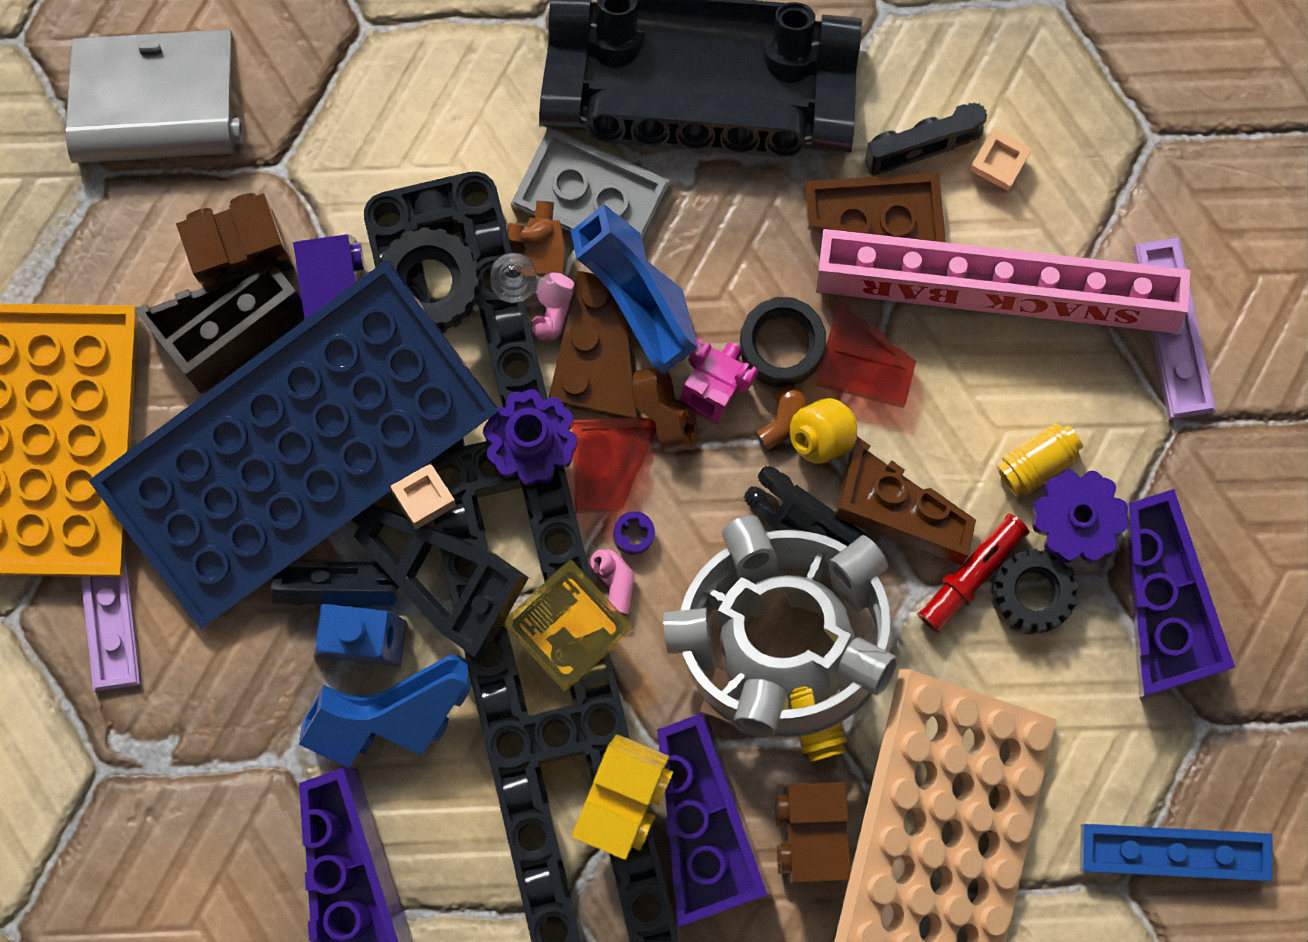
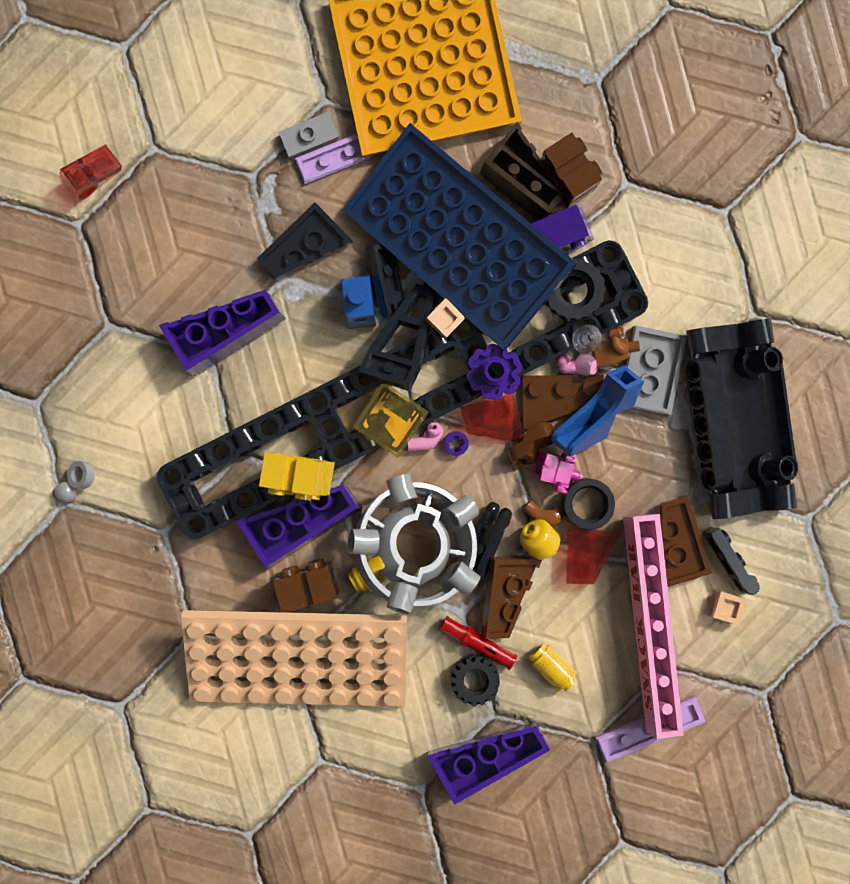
camera: 80 degrees right, 10 degrees up
light grey door [66,29,243,163] -> none
blue arch [299,655,471,768] -> none
dark purple plant [1032,470,1128,563] -> none
blue plate [1080,824,1273,882] -> none
none -> black wing [257,202,353,279]
none -> light grey plate [279,111,339,159]

